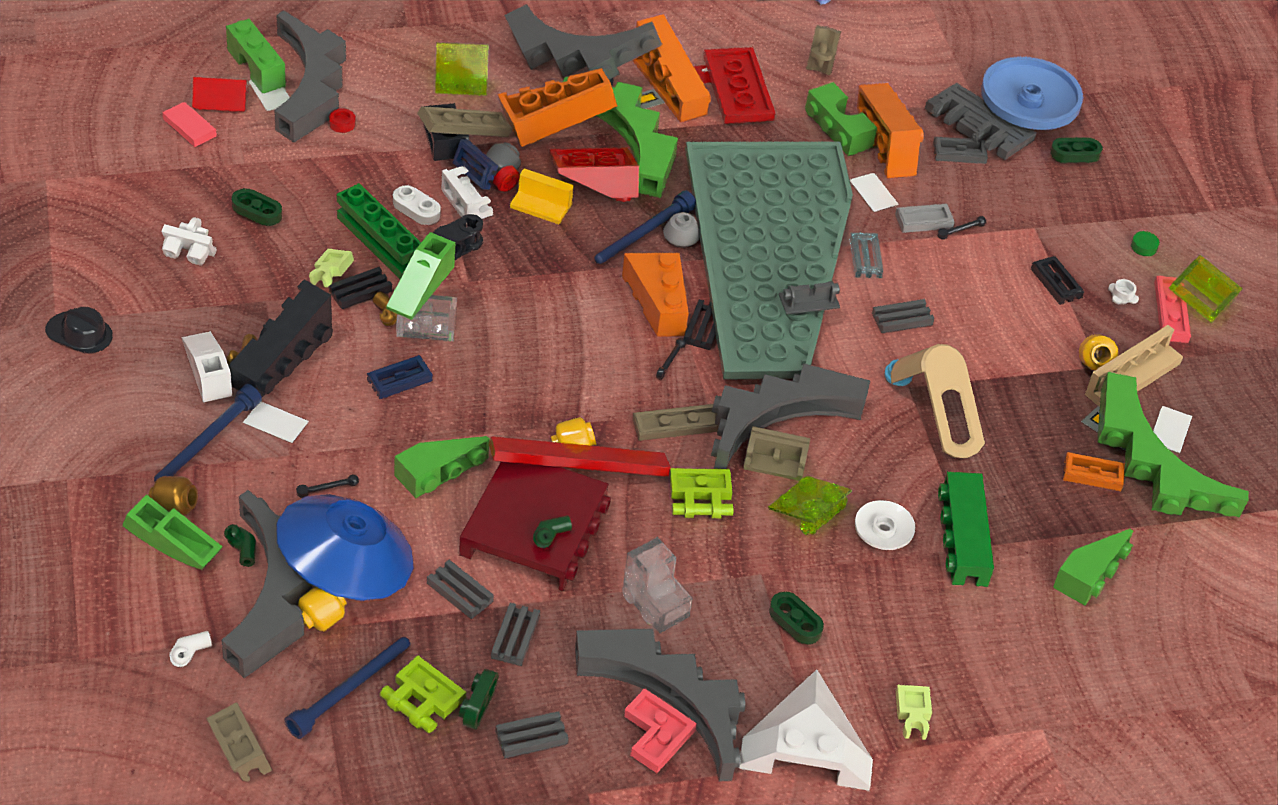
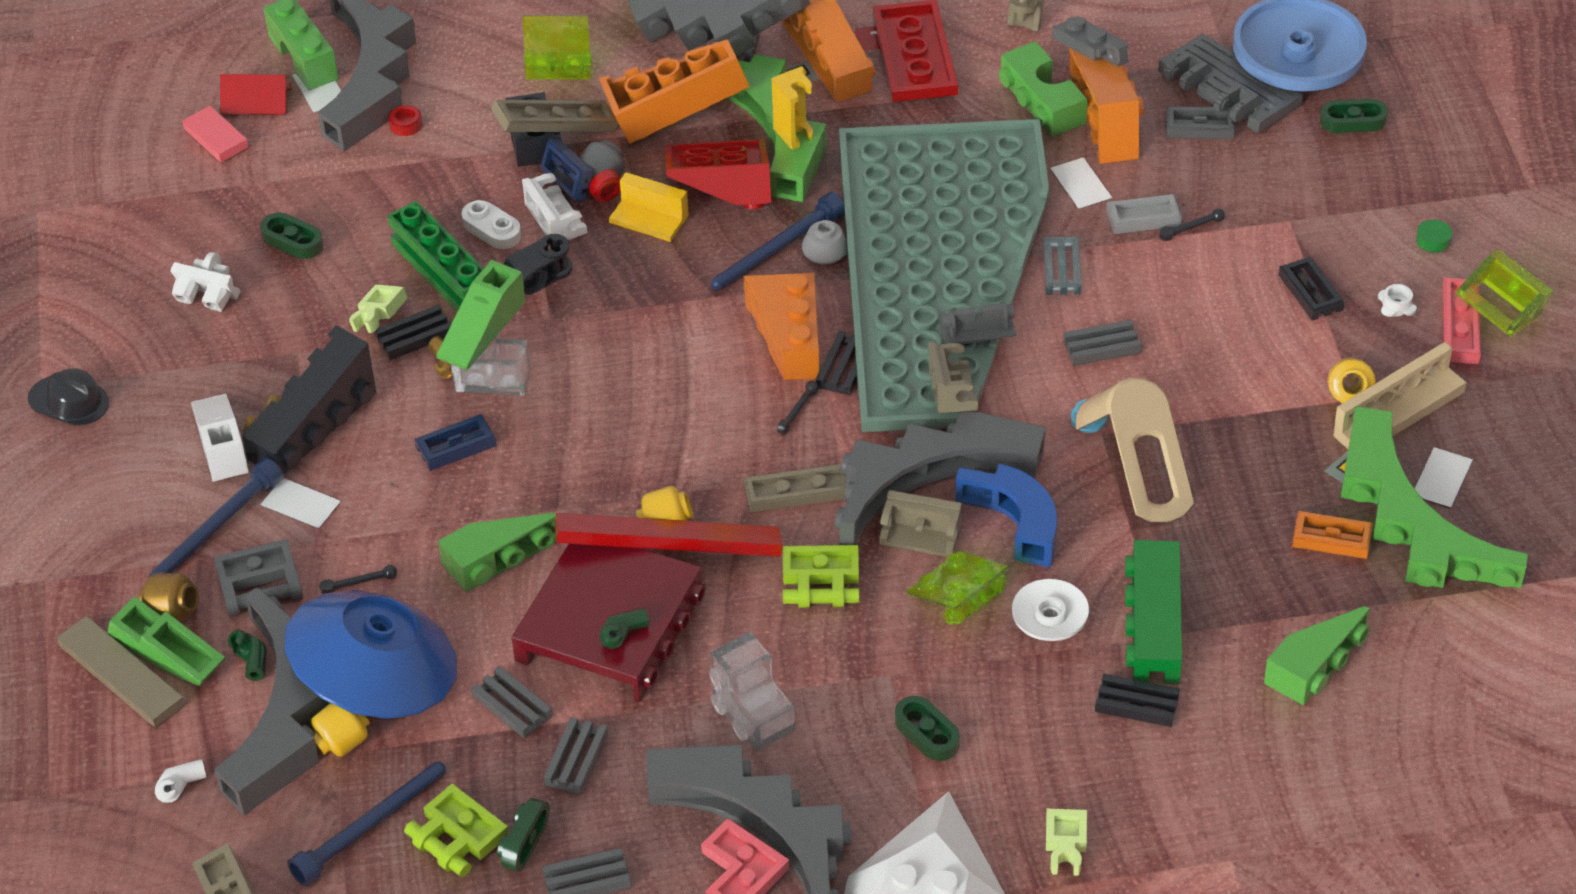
camera: 10 degrees right, 0 degrees up
none -> dark tan tile [56,616,185,728]
none -> dark grey plate [214,539,303,617]
none -> yellow hinge [772,66,813,150]
none -> dark tan hinge [928,342,978,414]
none -> blue arch [955,464,1057,567]
none -> dark grey hinge [1053,16,1129,67]
none -> black tile [1095,674,1180,727]

